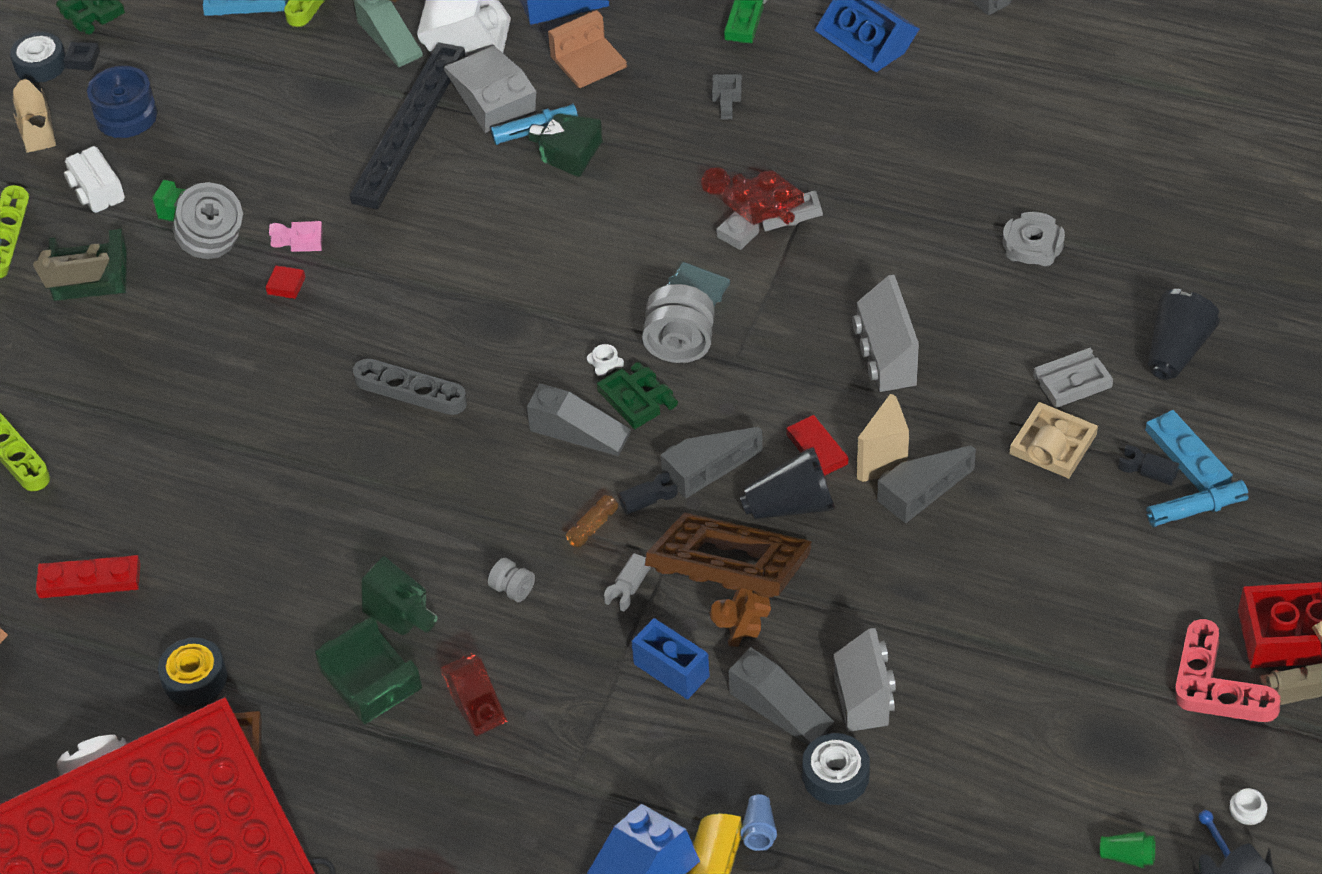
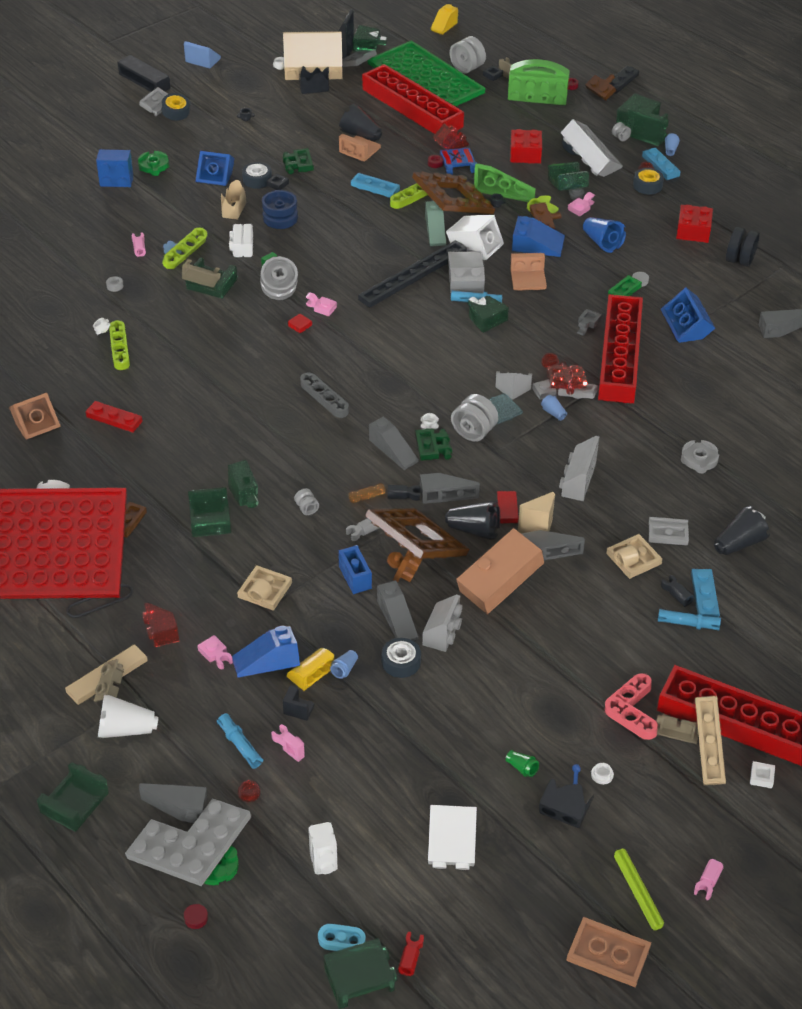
camera: 25 degrees right, 5 degrees down
wheel [157,638,227,706] -> none
clear red slope [440,654,507,736] -> none
none -> tan plate [237,565,292,610]
none -> nougat brick [456,528,544,615]
none -> light grey slope [495,371,532,400]
none -> medium blue cone [541,395,567,421]
none -> red brick [598,294,643,404]

